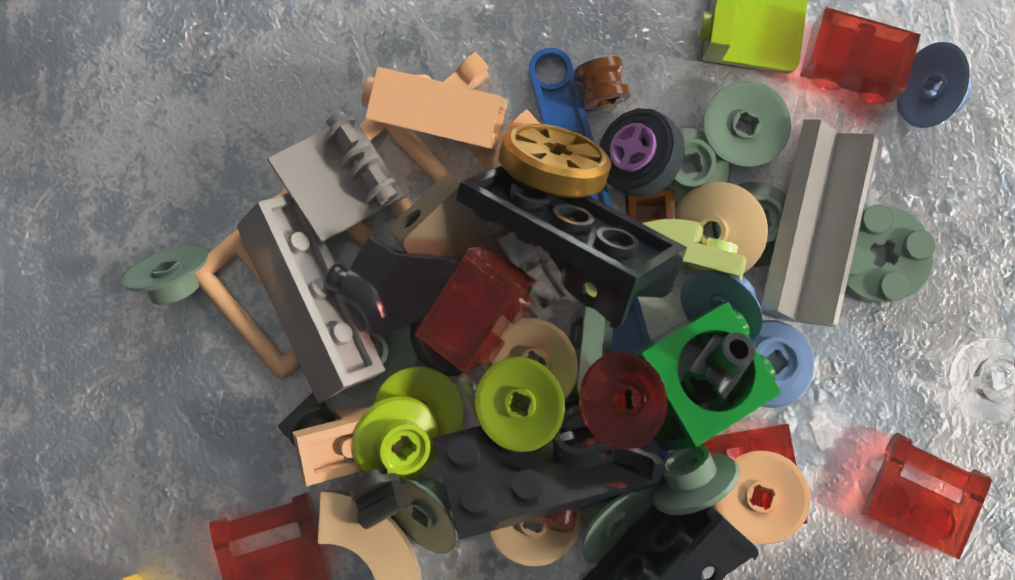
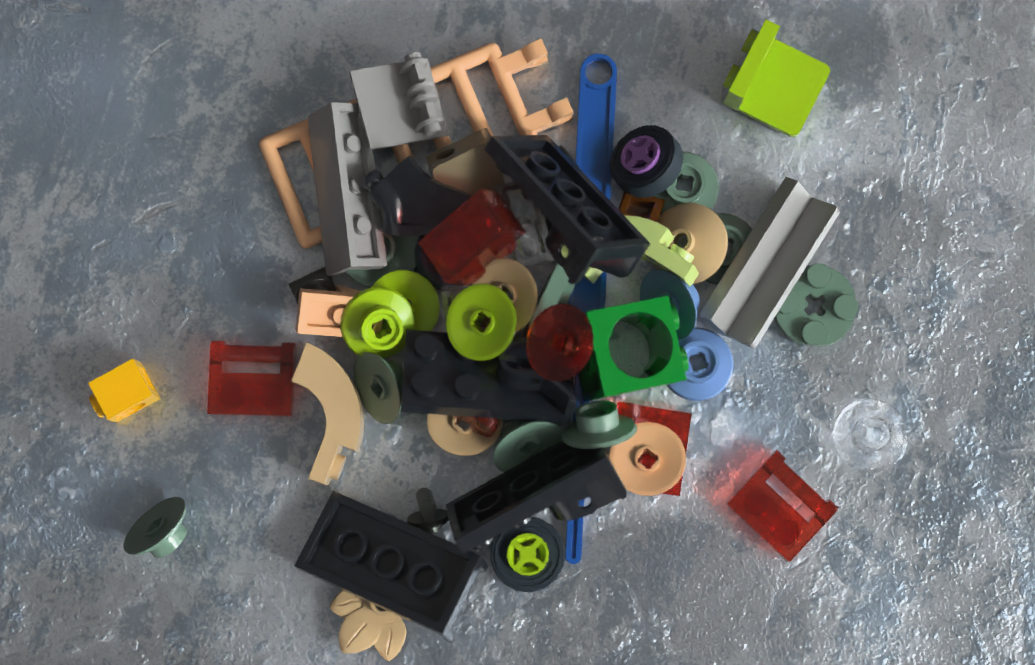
camera: 20 degrees right, 0 degrees up
sand green piece [121,245,208,305] -> none
pearl dark grey plate [350,468,409,529] -> none
light nougat window [361,66,508,149] -> none
pearl gold wheel [498,124,611,198] -> none
reddish brown wheel [574,56,631,110] -> none
black axle [680,332,755,406] -> none
sand green piece [704,81,791,167] -> none
clear red brick [799,7,921,104] -> none
medium blue piece [897,42,972,128] -> none

